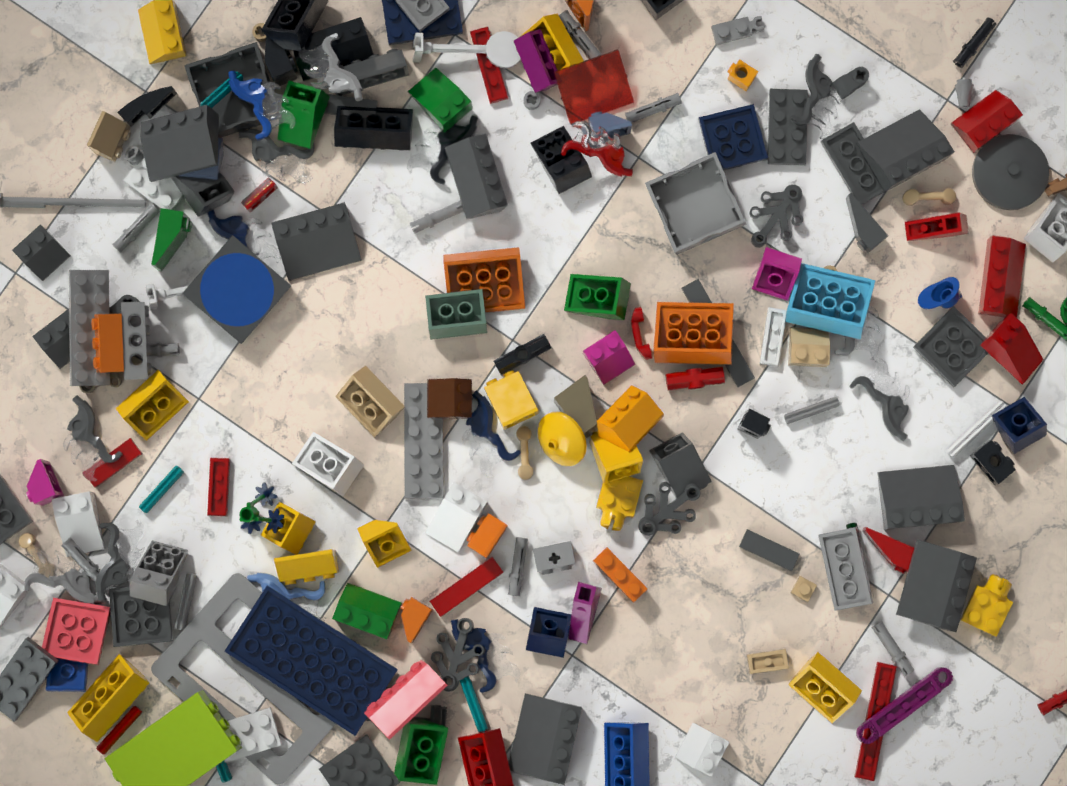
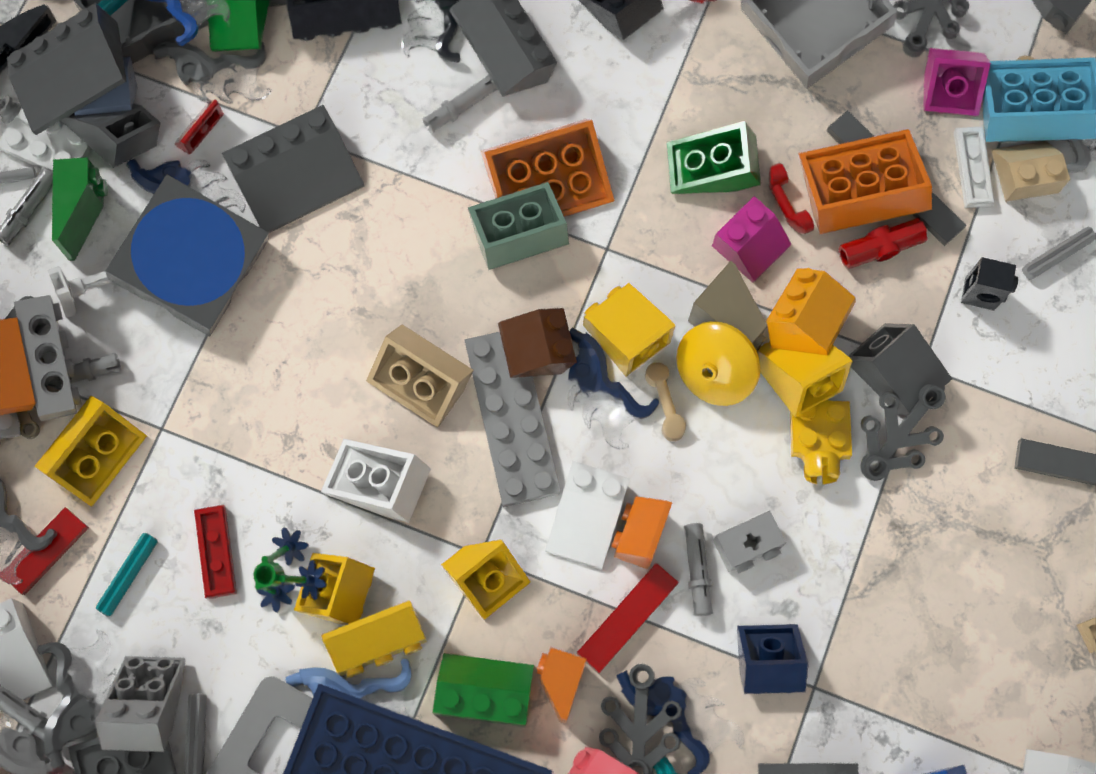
camera: 15 degrees left, 10 degrees down
black piece [493,334,552,376] -> none
magenta slope [569,582,602,644] -> none
orange brick [593,547,647,603] -> none

